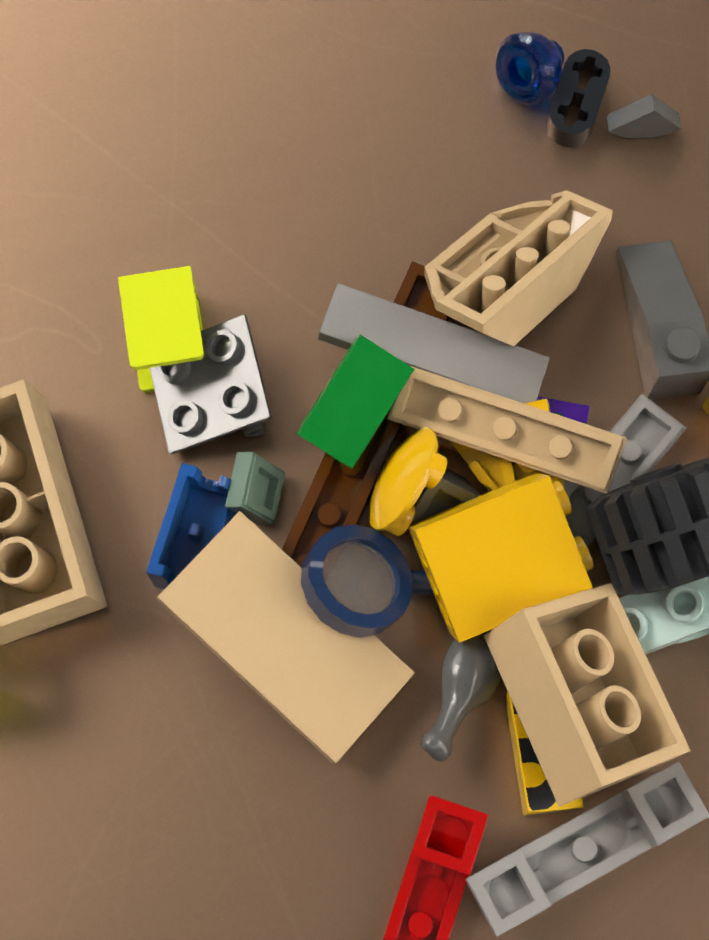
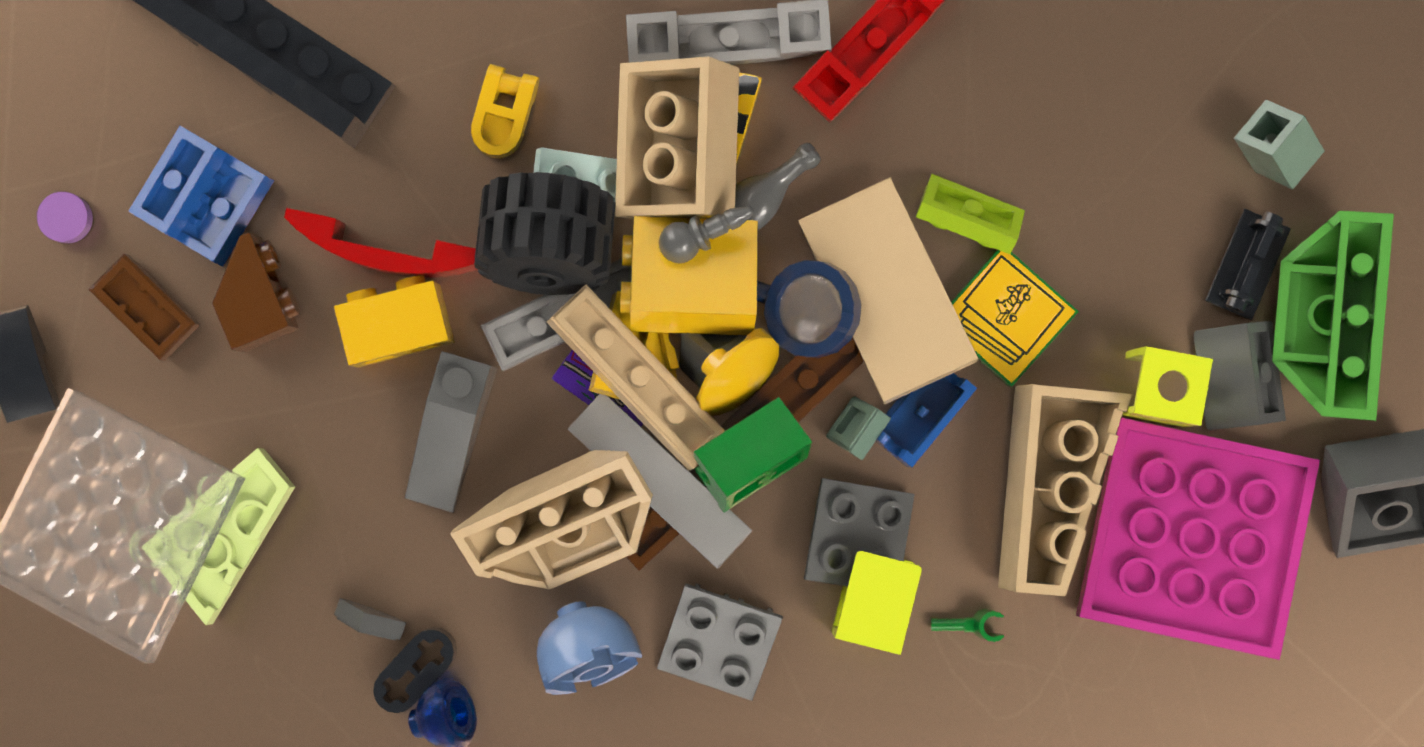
camera: 155 degrees left, 15 degrees up
none -> medium blue cylinder [536,601,642,695]
none -> hinge [657,583,783,701]
none -> dark grey bar [659,206,754,263]
none -> lime plate [916,174,1025,254]
none -> green hand [931,609,1004,642]
none -> yellow tile [951,250,1079,387]

